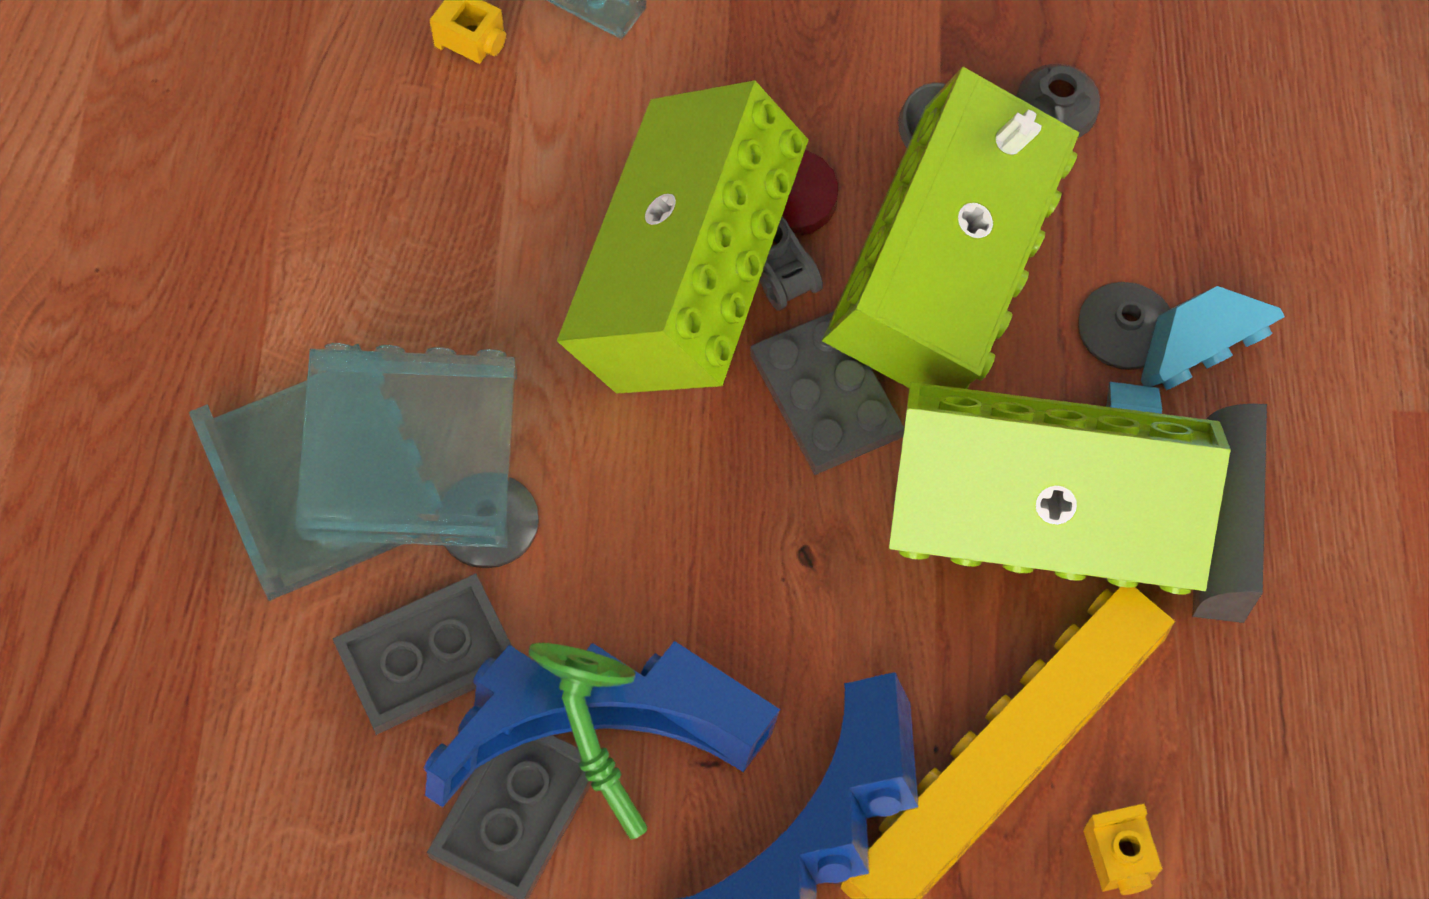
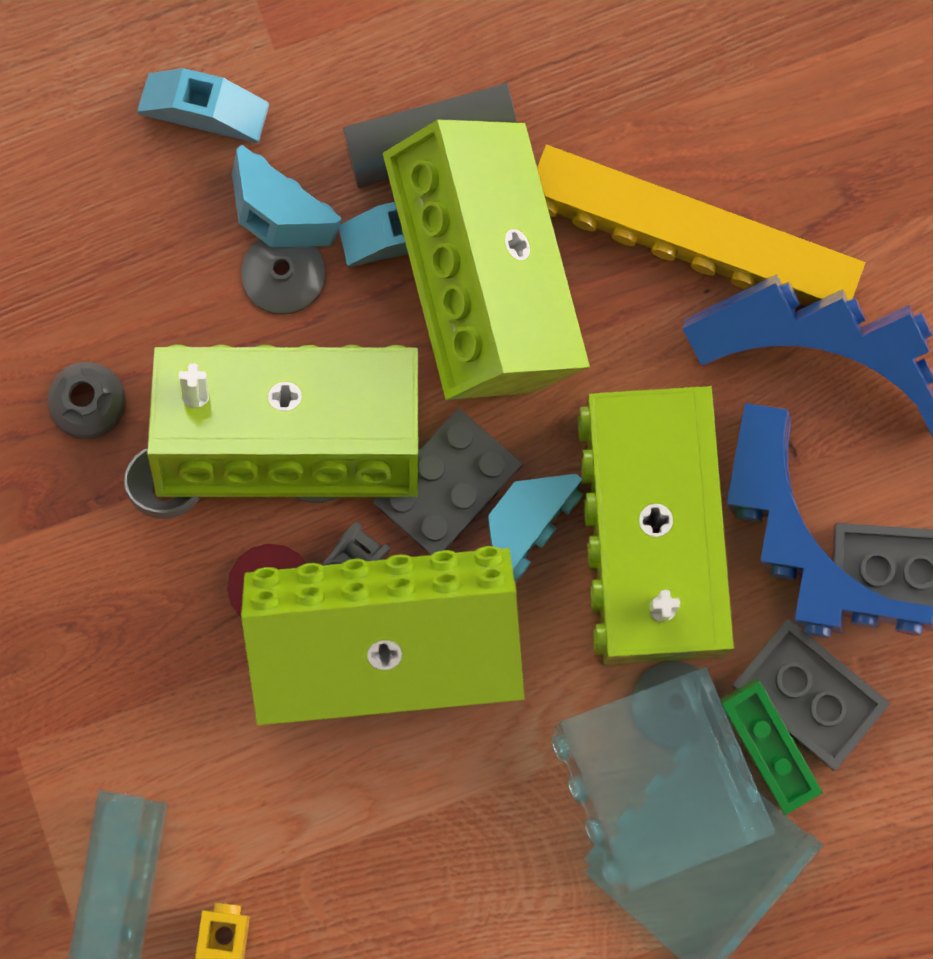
camera: 110 degrees left, 15 degrees up
bright green dish [528,643,648,839] -> none
yellow brick [1083,803,1162,895] -> none
none -> medium azure slope [137,68,269,144]
none -> medium azure slope [488,474,583,583]
none -> lime piece [578,386,734,665]
none -> green plate [718,678,823,815]

